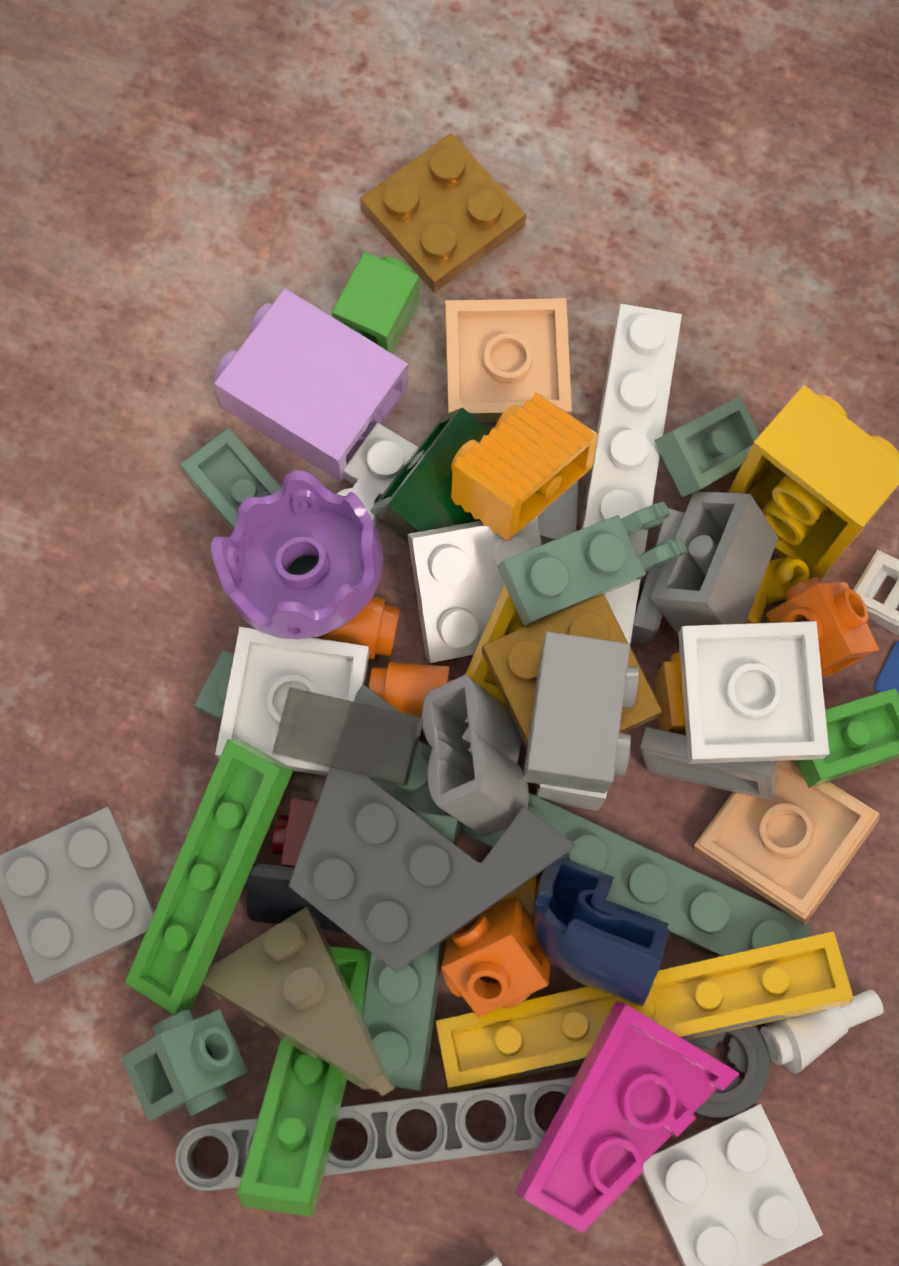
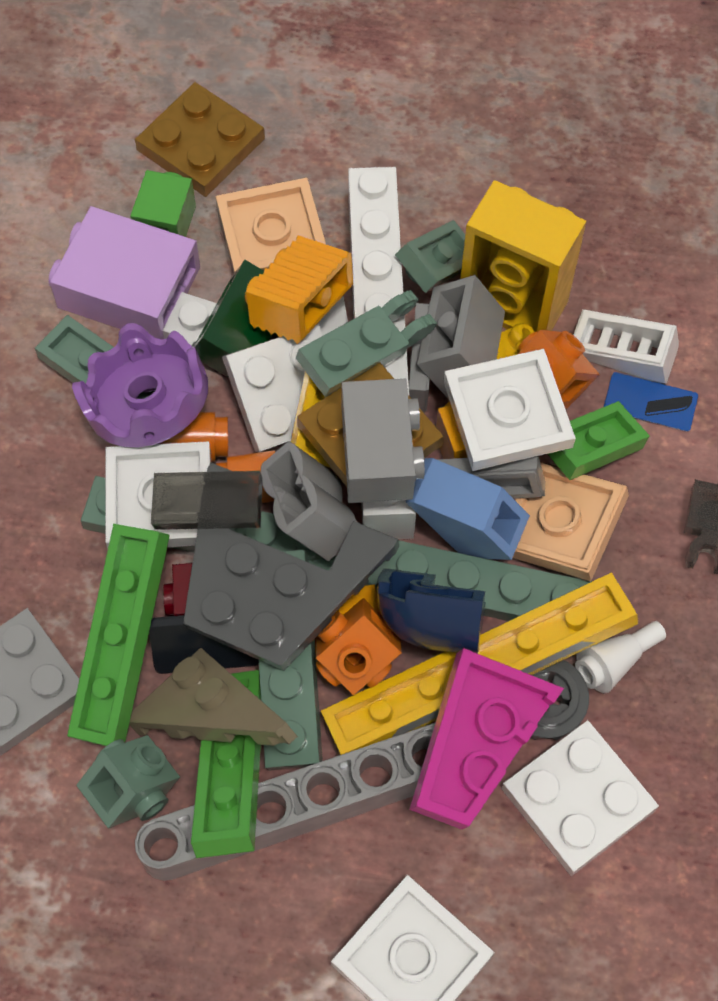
camera: 10 degrees left, 10 degrees down
none -> medium blue slope [406,458,530,560]

